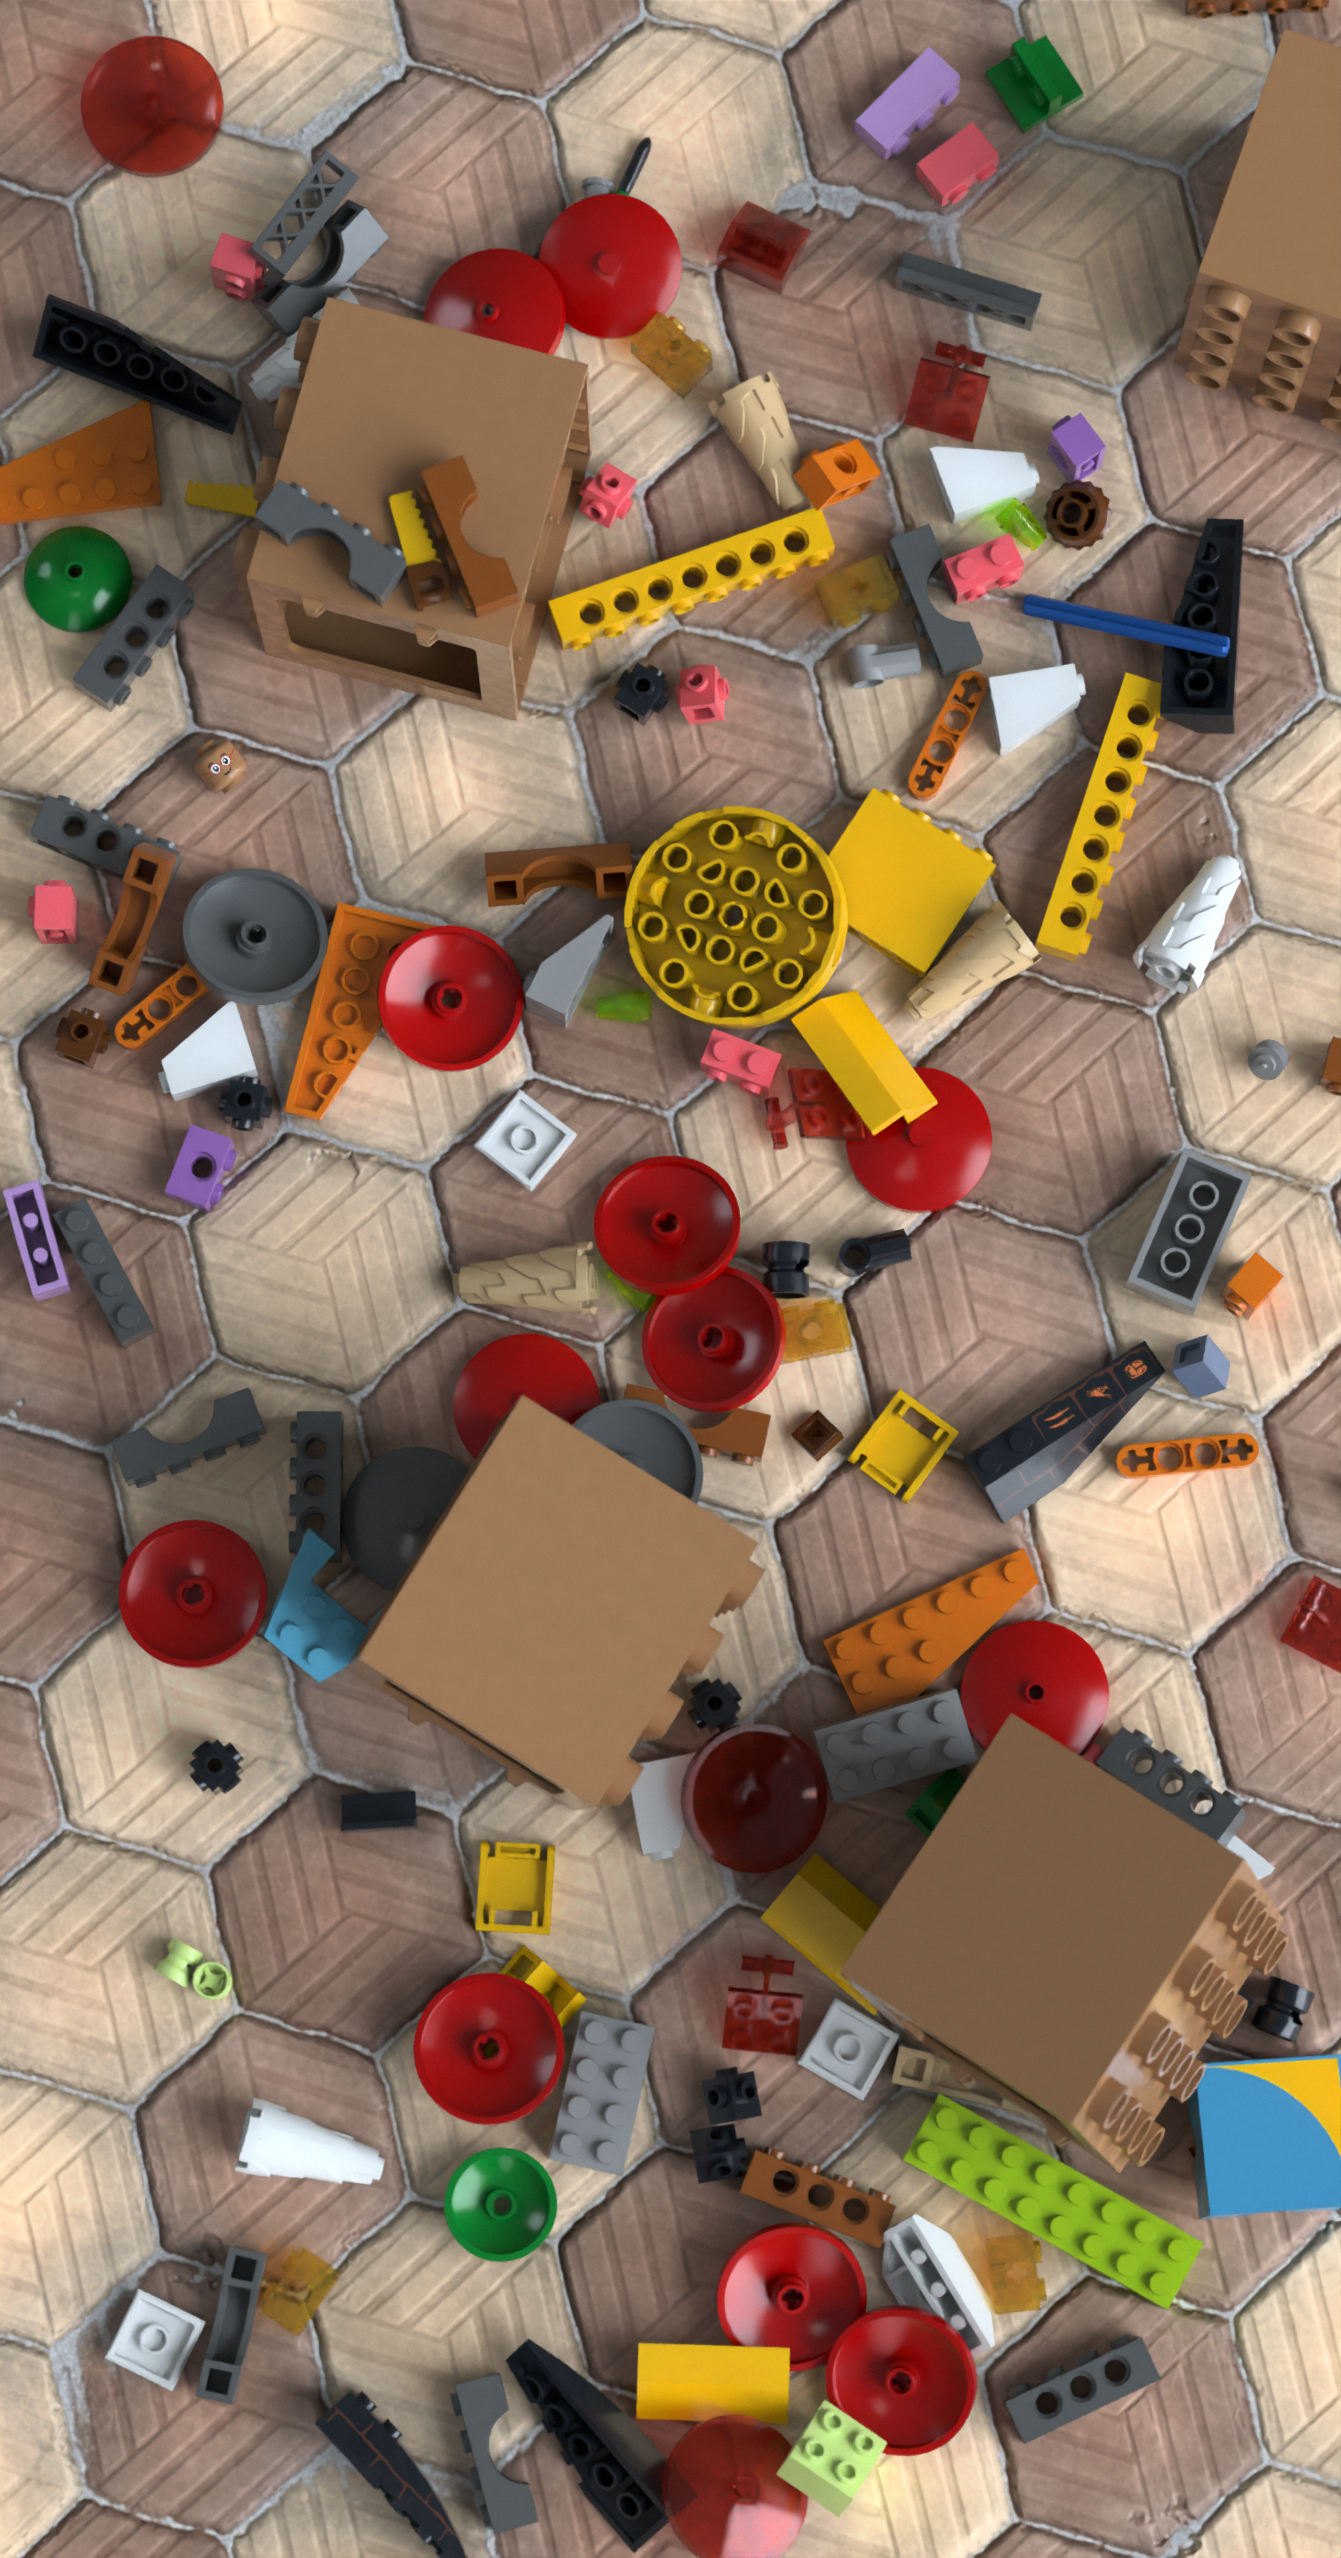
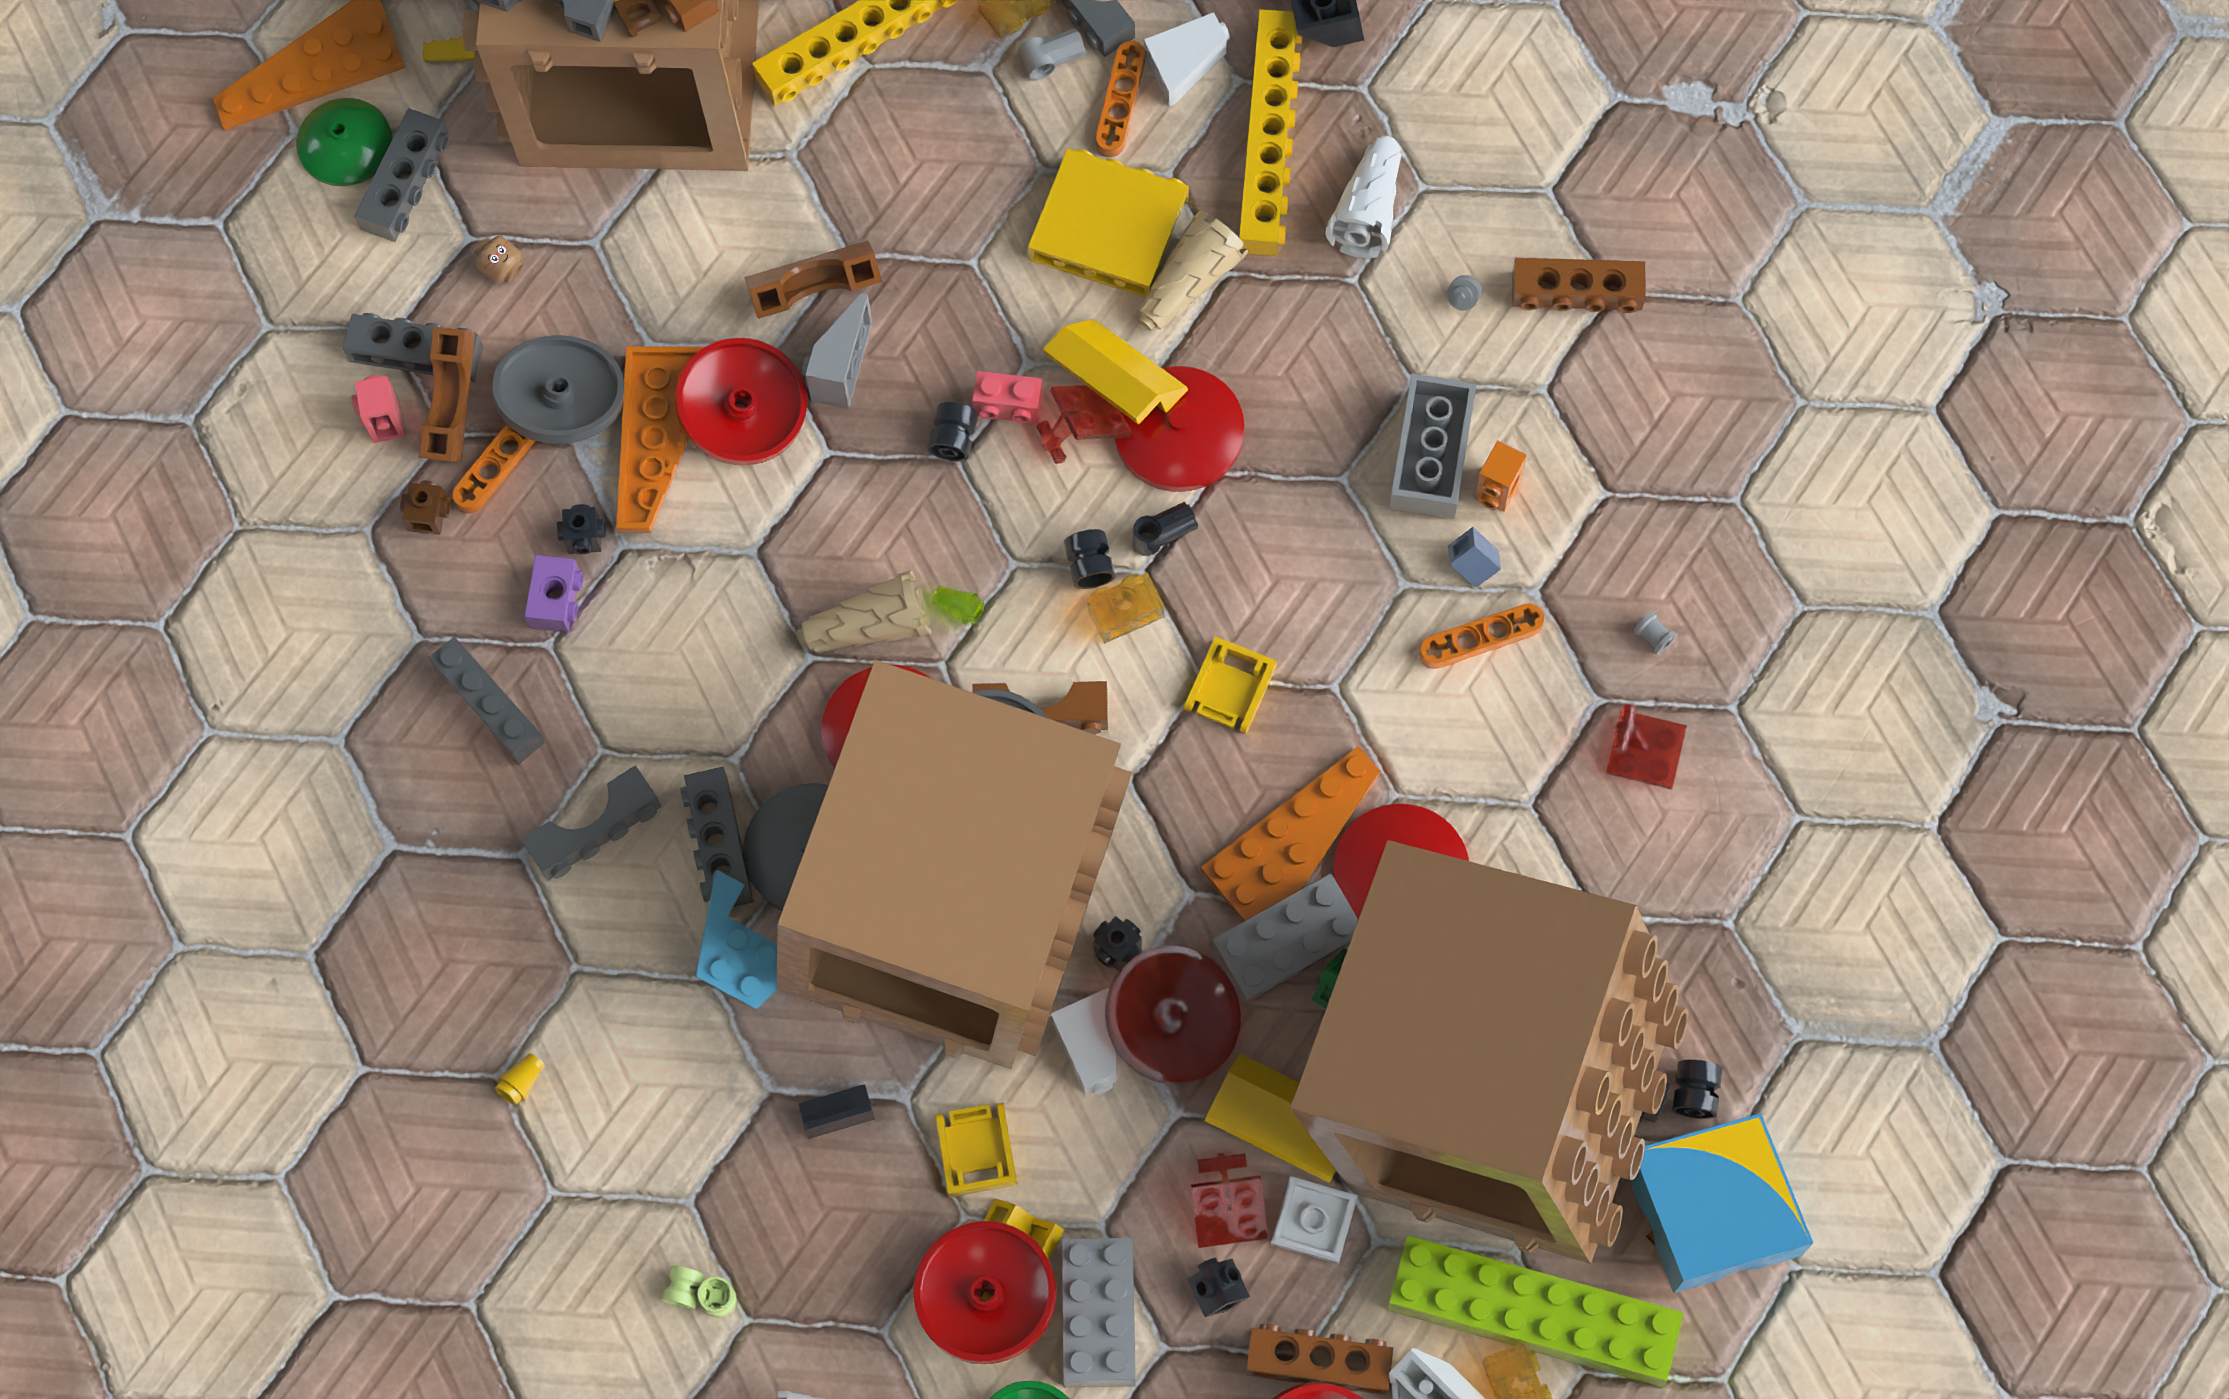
camera: 10 degrees left, 10 degrees down
lavender brick [3,1180,72,1302] -> none
red dish [119,1520,268,1669] -> none
white slope [158,1001,258,1101] -> none
black brick [189,1740,244,1795] -> none
white plate [474,1089,577,1192] -> none
red dish [594,1156,741,1295] -> none
clear neon green cone [597,988,652,1025] -> none
black brick [614,662,670,726] -> none
yellow brick [624,806,848,1029] -> none
red dish [642,1266,786,1413] -> none
coral brick [675,664,730,725] -> none
black brick [690,2123,748,2184] -> none
reddish brown tile [791,1410,844,1462] -> none
tan slope [891,2046,1027,2114] -> none
black wedge [962,1341,1165,1524] -> none
none -> yellow cone [495,1053,545,1106]
none -> black wheel [927,402,979,462]

